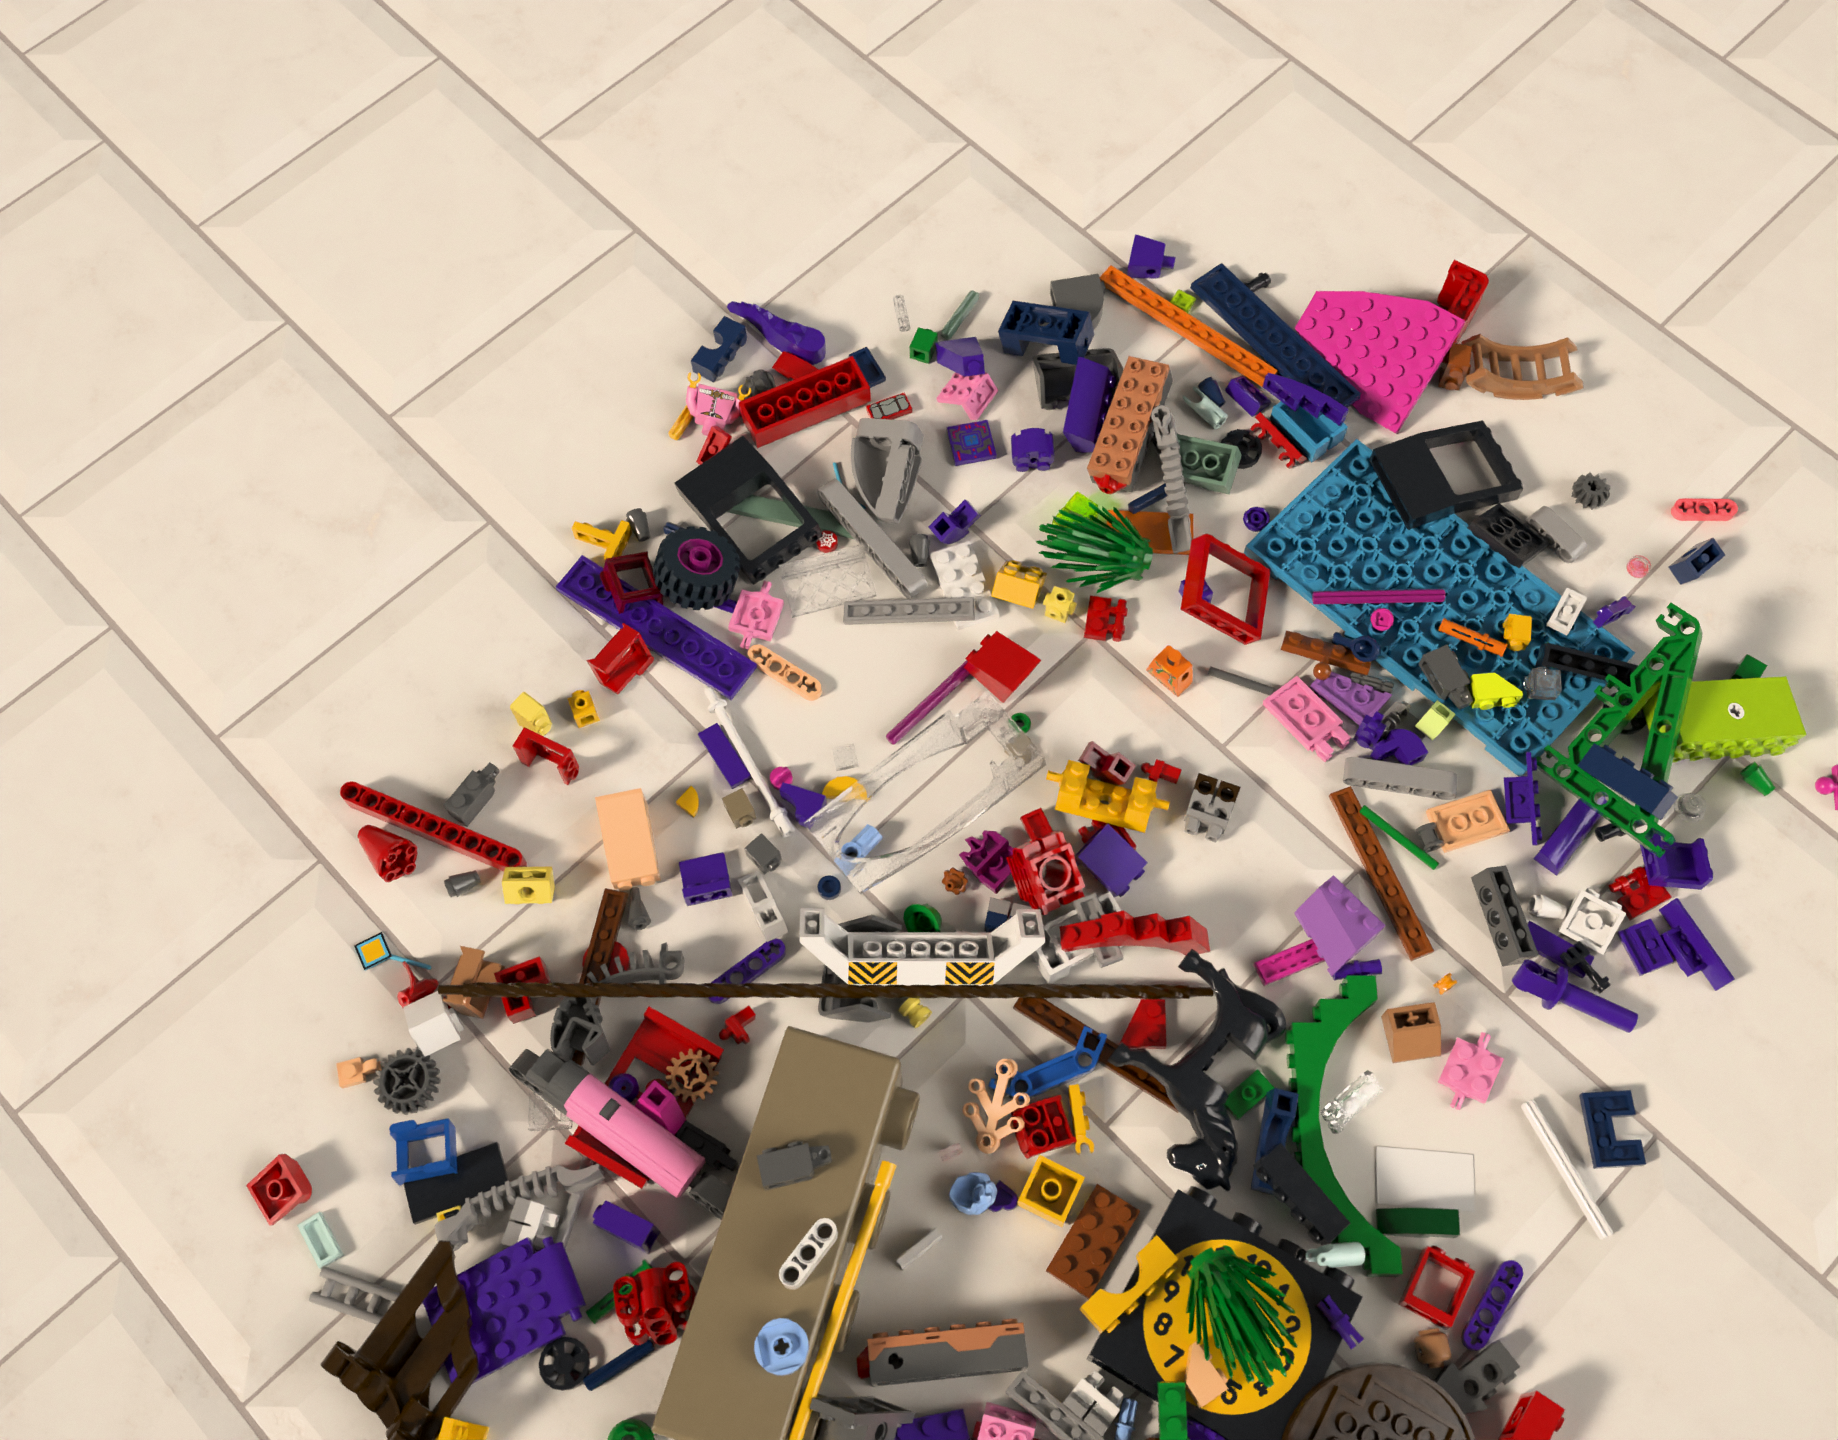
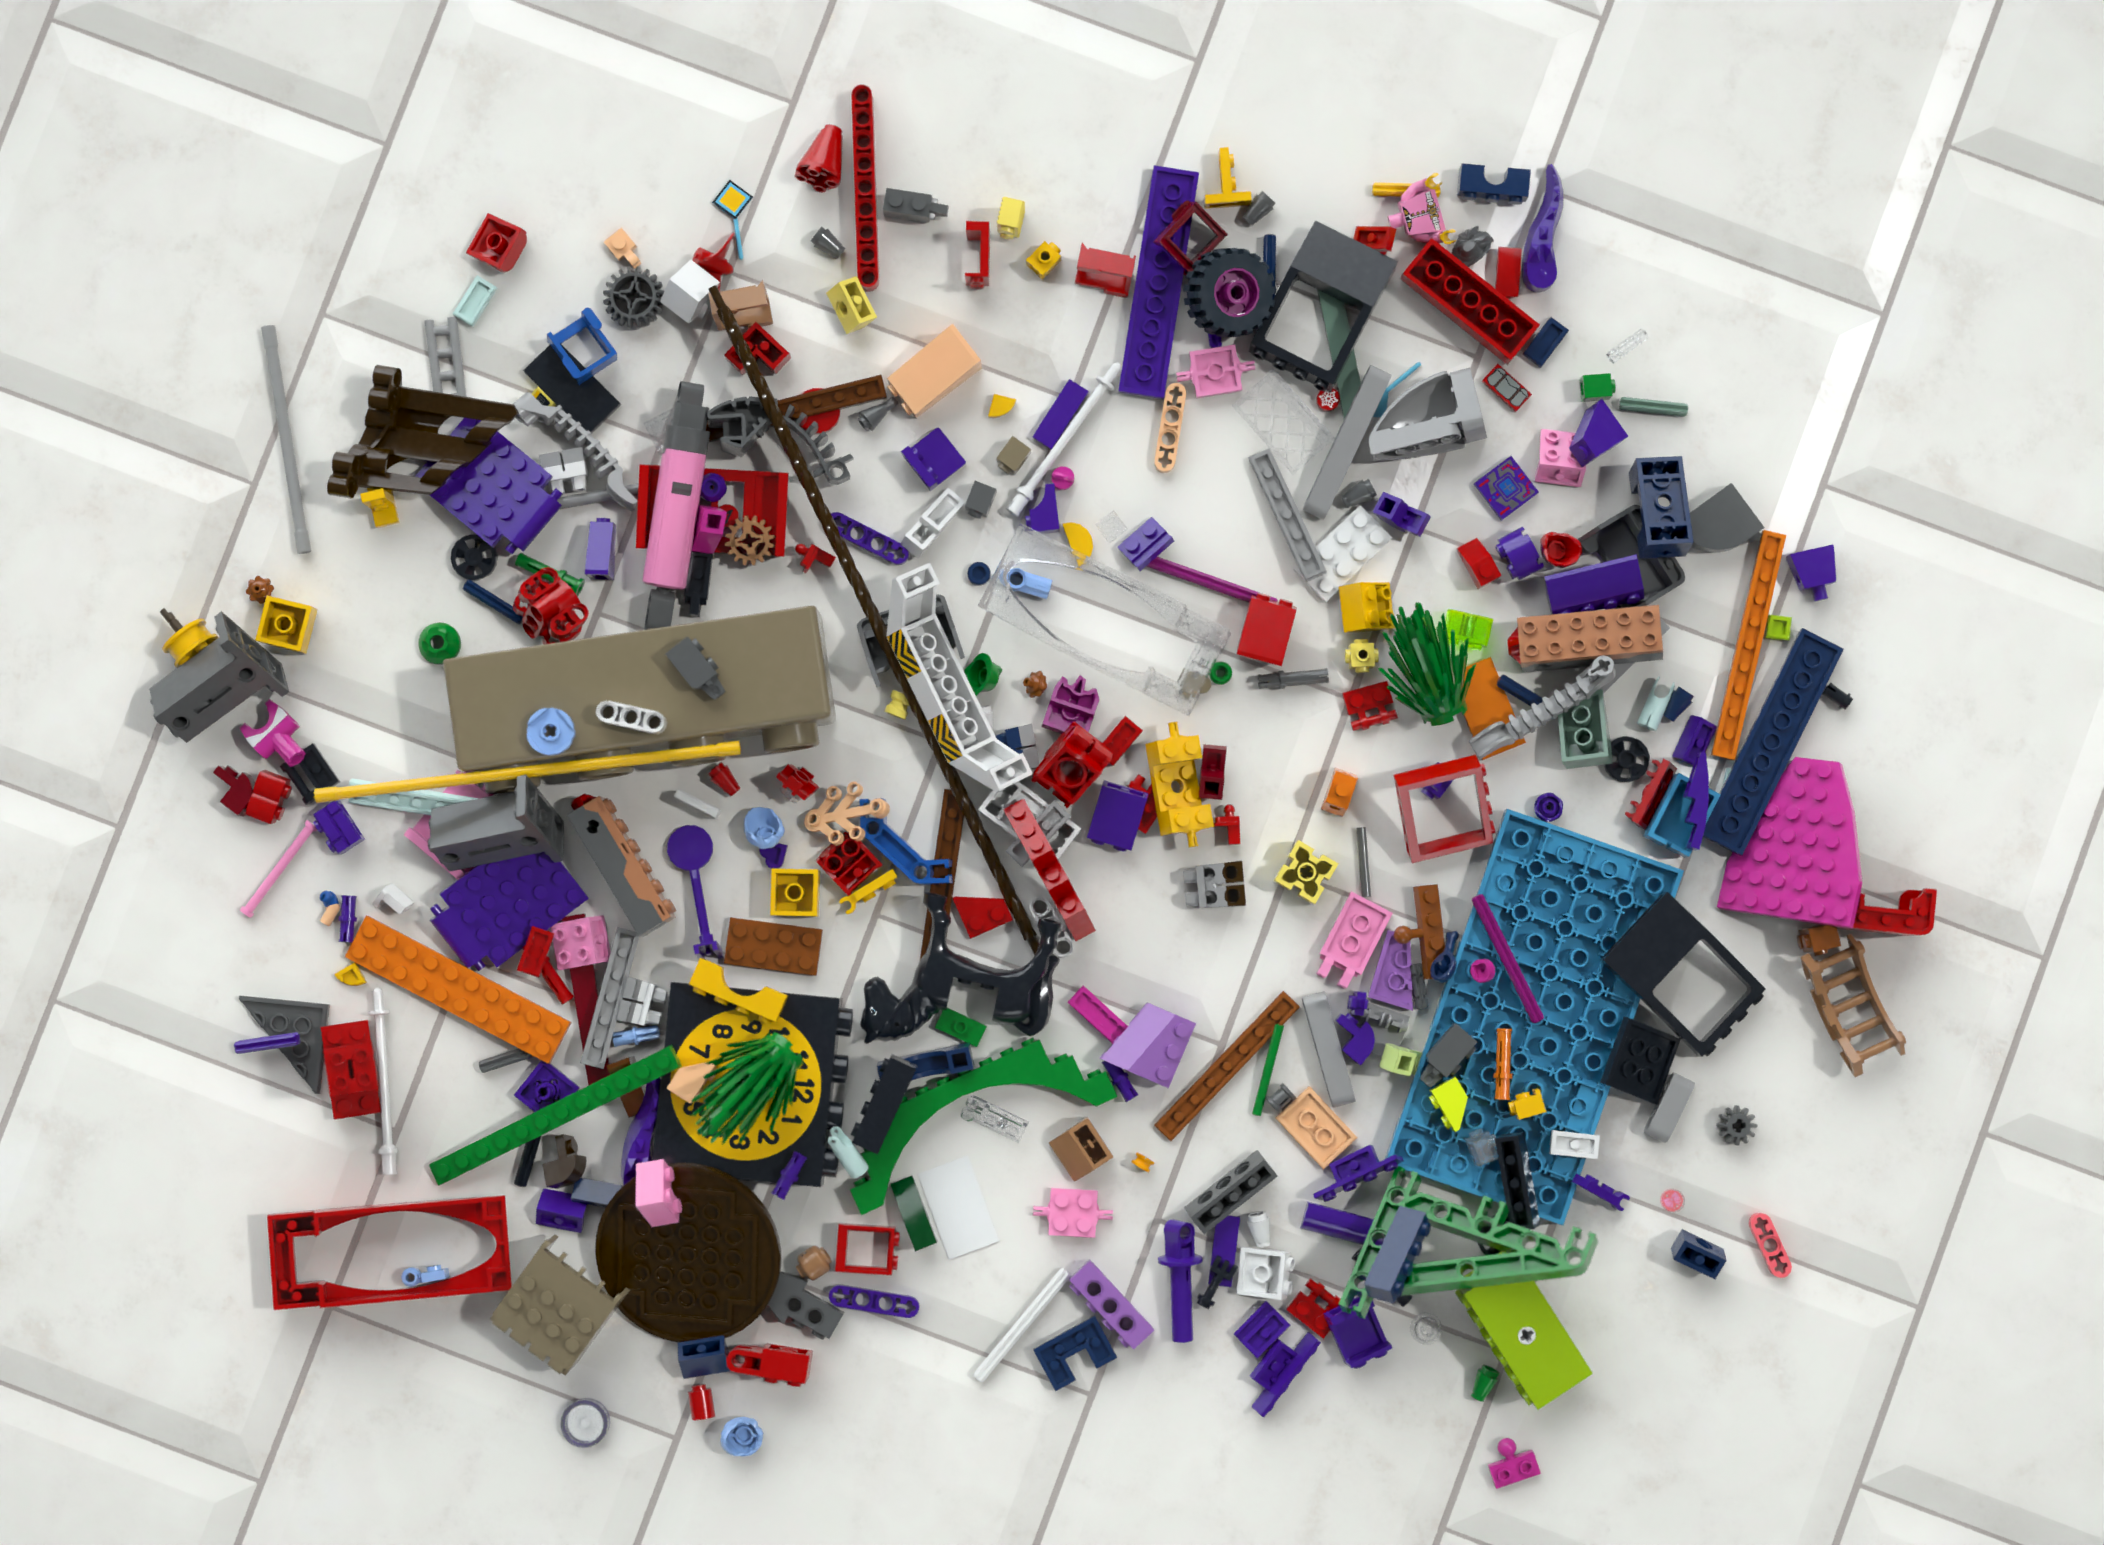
camera: 65 degrees right, 20 degrees up
green brick [1729,654,1768,679] -> none
none -> dark purple piece [667,825,724,959]
none -> red cone [707,762,741,797]
none -> red piece [776,764,819,801]
none -> white beam [1030,896,1074,958]
none -> medium lavender brick [1069,1259,1154,1350]
none -> plate [1117,517,1174,571]
none -> dark grey pin [1258,668,1329,689]
none -> light yellow brick [1273,840,1339,905]
none -> red slope [1456,538,1502,589]
none -> red hair [1540,532,1582,568]

